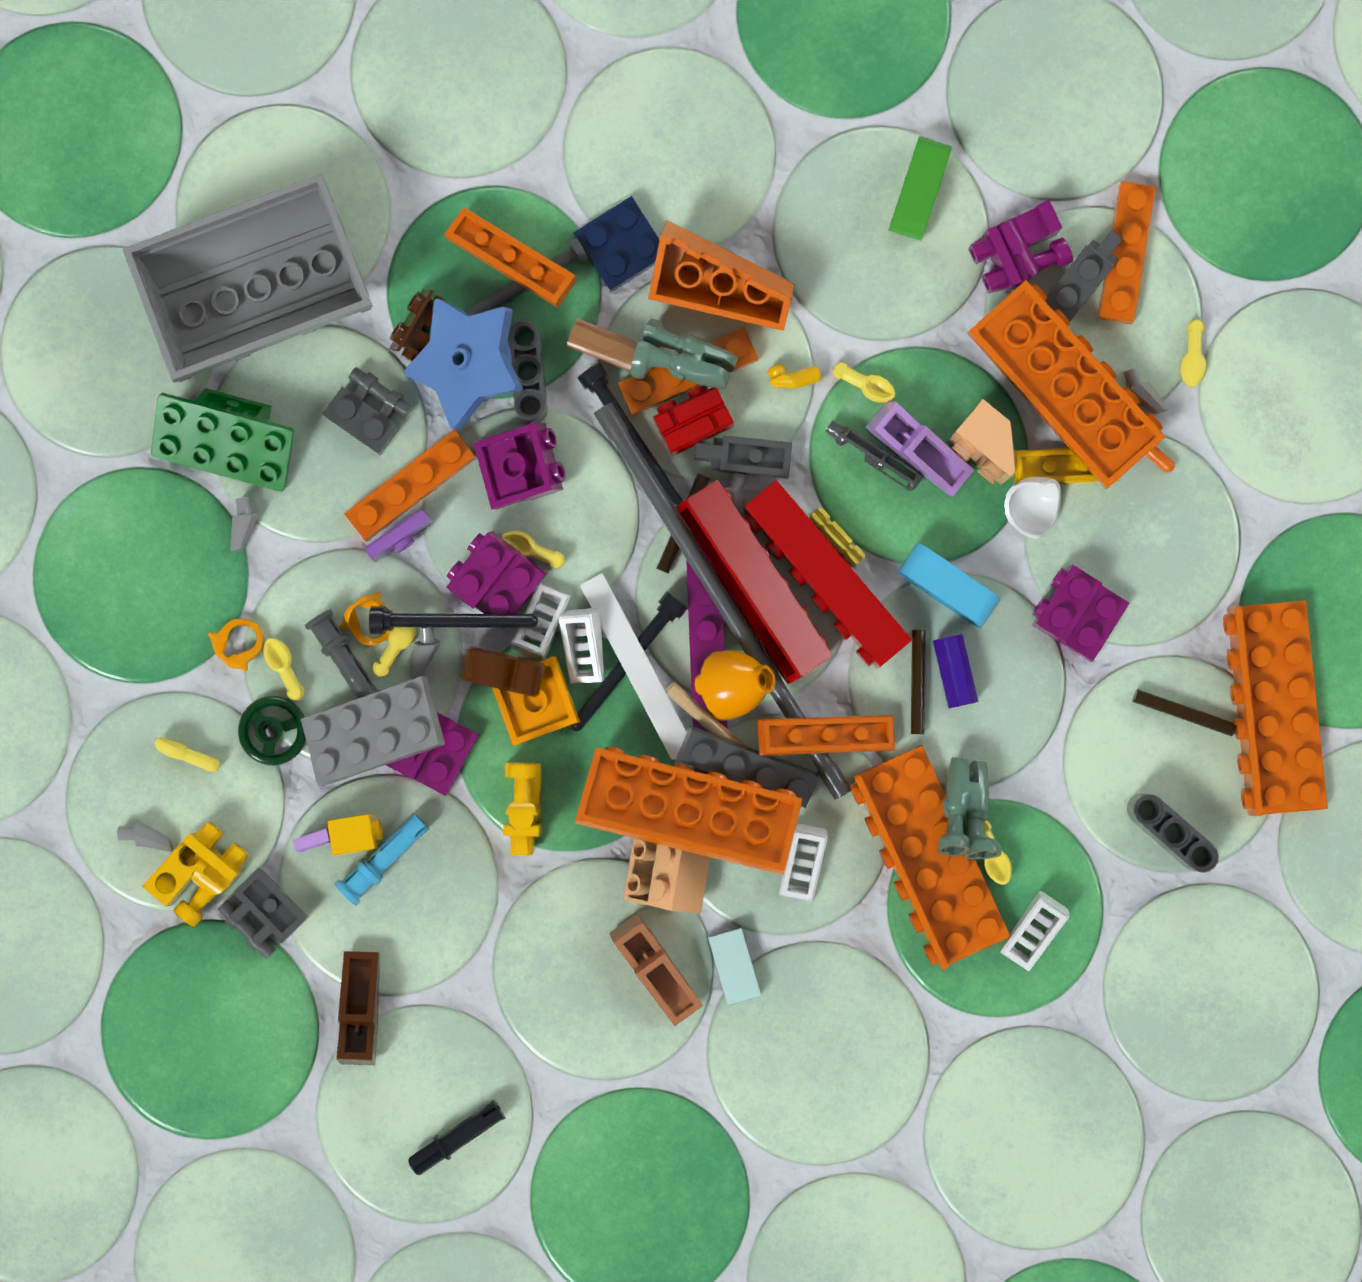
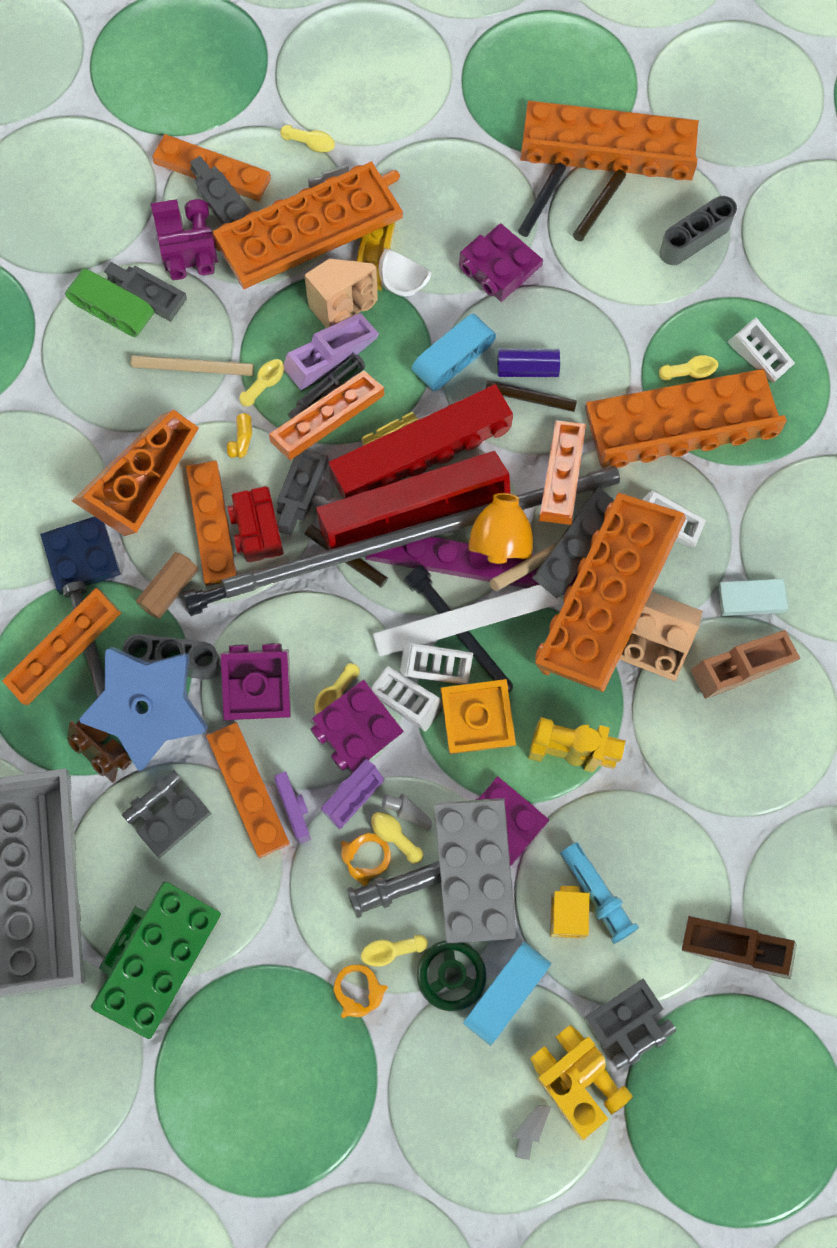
camera: 80 degrees left, 15 degrees down
light yellow piece [154,737,220,772] -> none
light grey bar [230,497,258,553] -> none
lavender tile [293,828,330,852] -> none
black piece [369,606,538,634] -> none
reddish brown animal [460,646,546,697] -> none
sand green piece [631,318,738,389] -> none
sand green piece [938,757,1002,859] -> none
none -> dark grey hinge [104,262,187,322]
none -> tan bar [131,355,254,376]
none -> orange plate [269,370,384,460]
none -> medium lavender plate [321,759,385,829]
none -> medium azure beam [463,941,552,1046]
none -> black bar [518,162,566,237]

